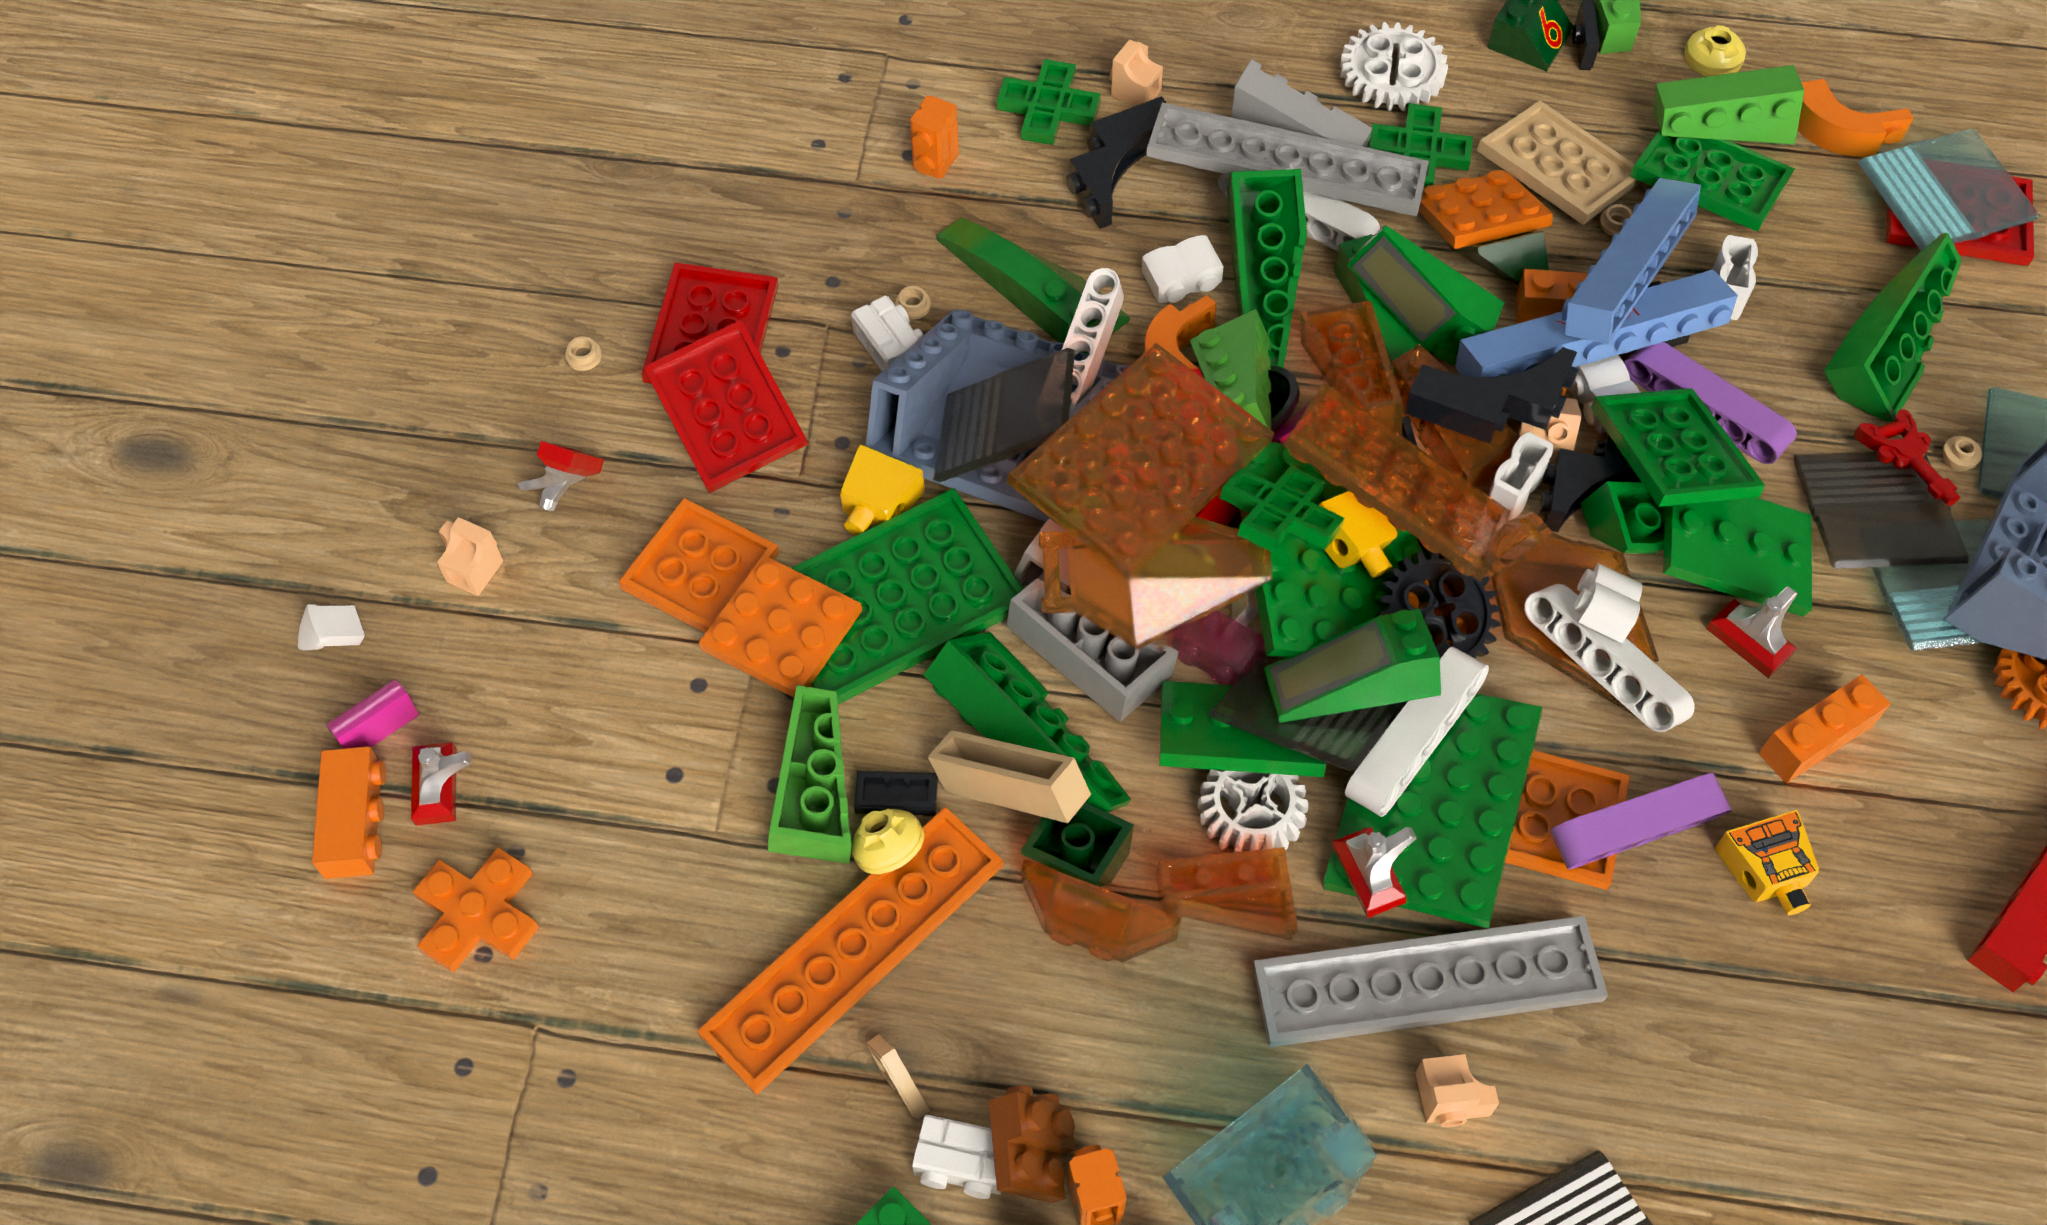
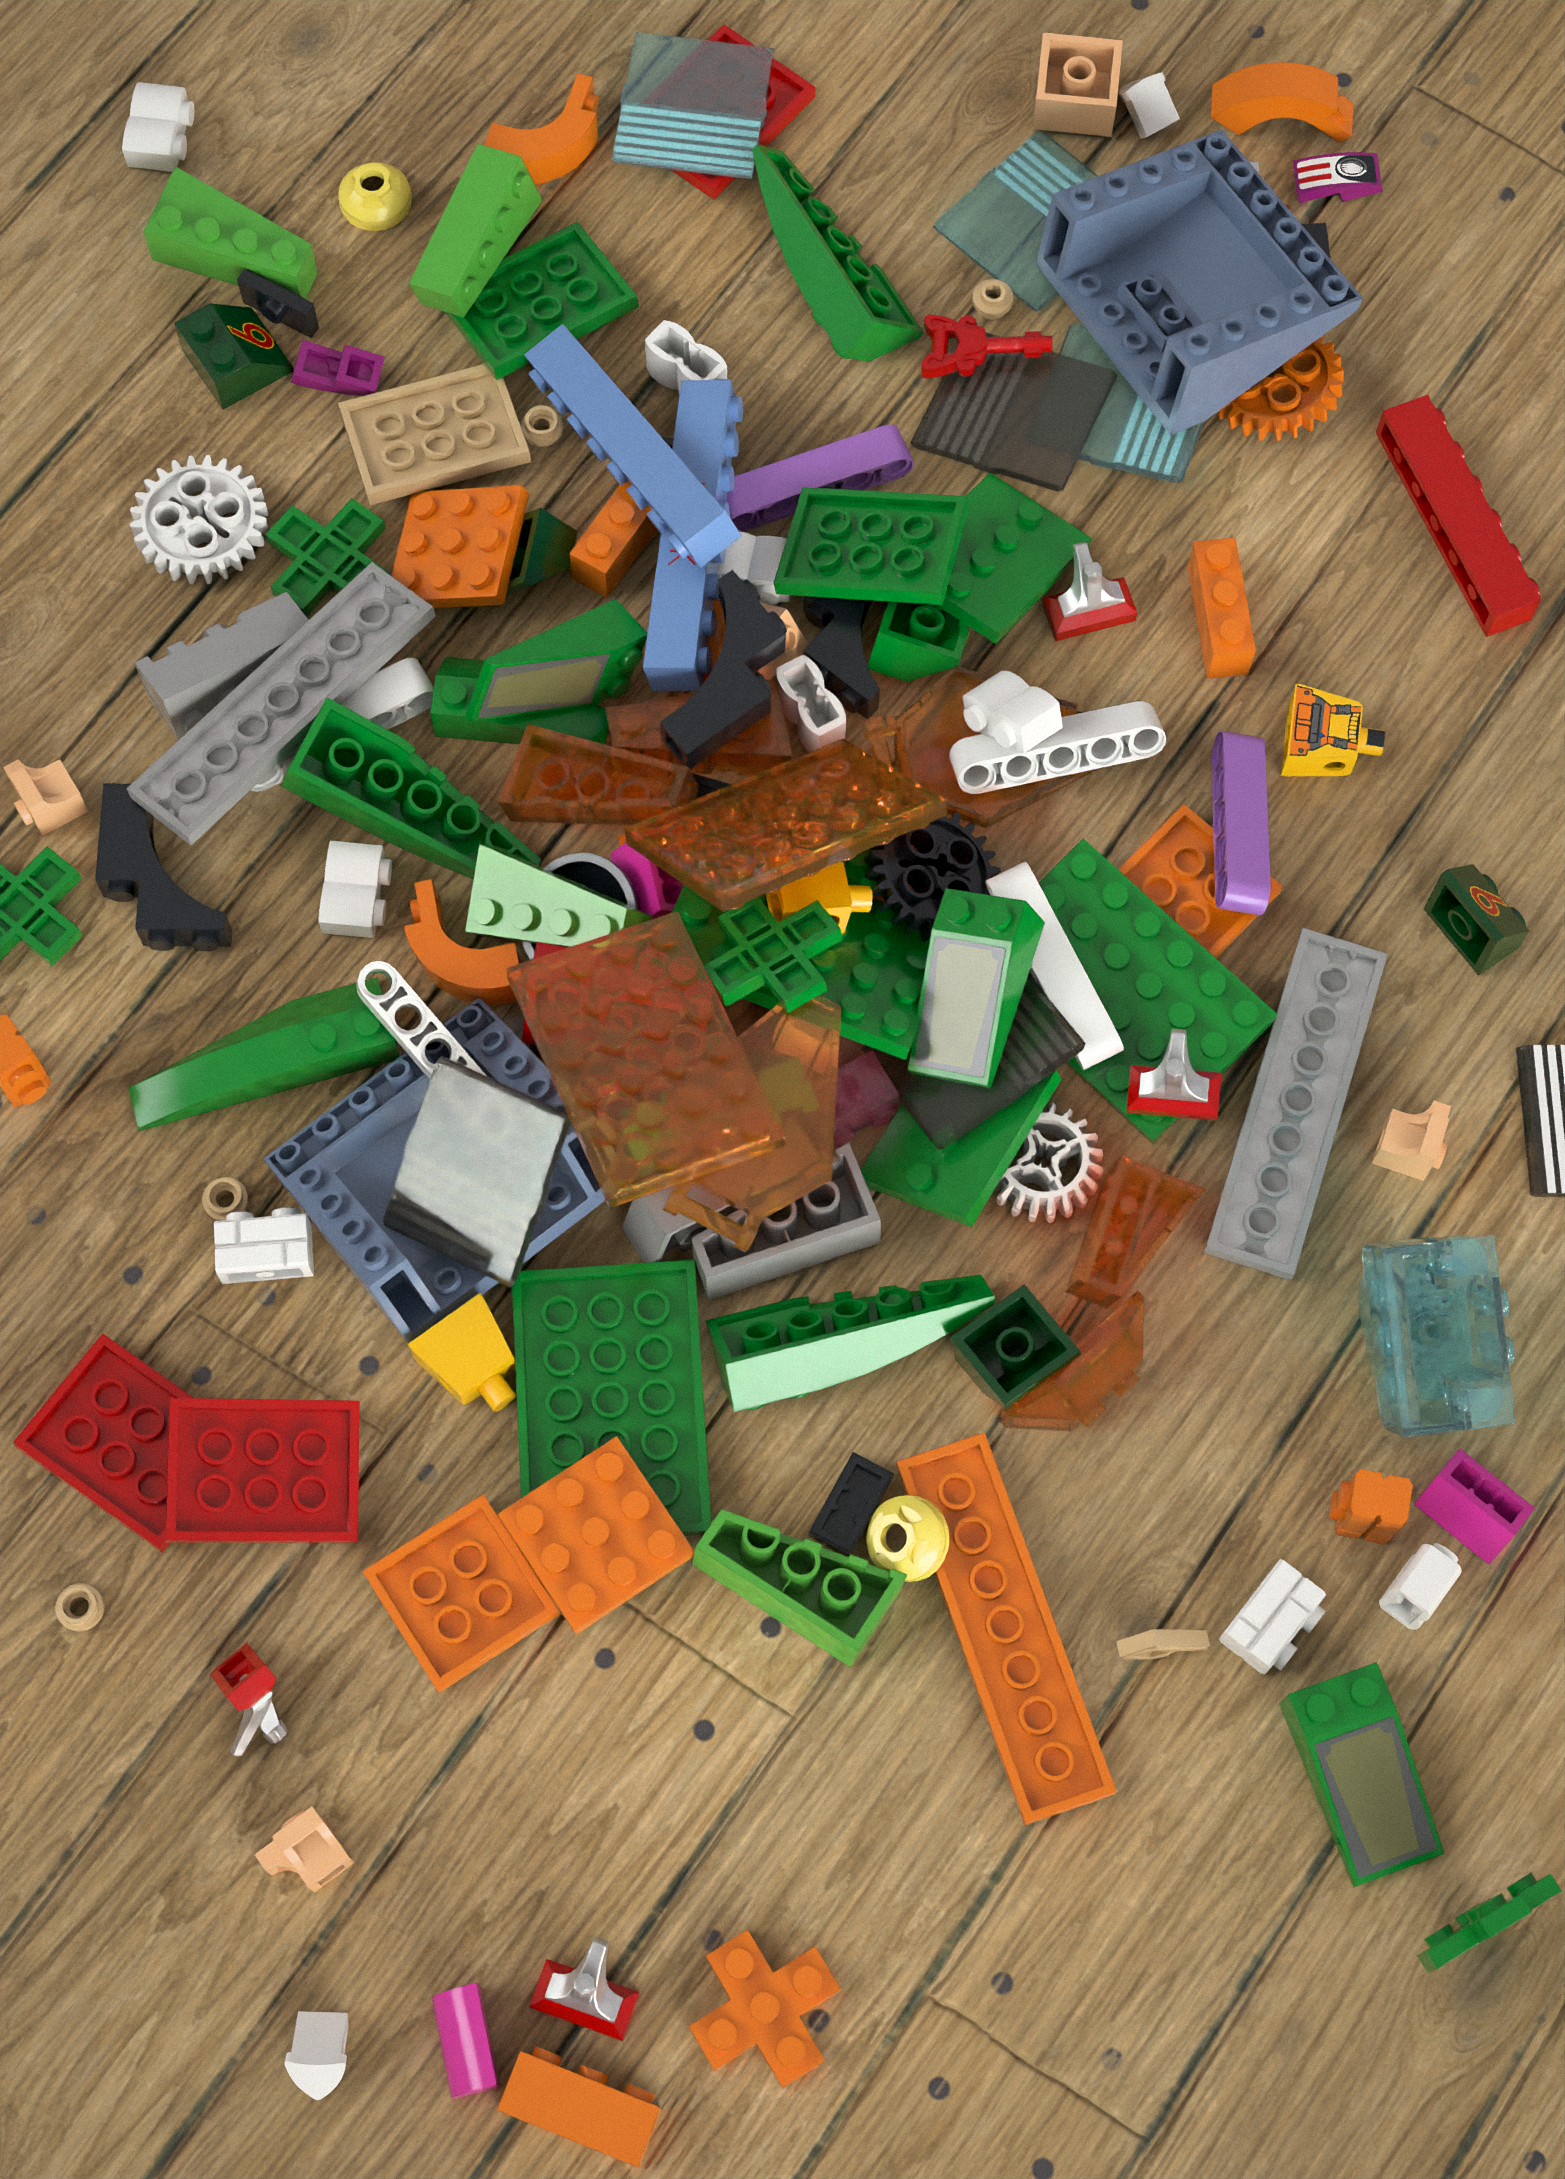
camera: 65 degrees left, 10 degrees up
tan brick [928,730,1091,823] -> none
dark orange plate [989,1086,1075,1203] -> none
none -> magenta slope [291,340,385,396]
none -> dark green slope [1424,864,1529,976]

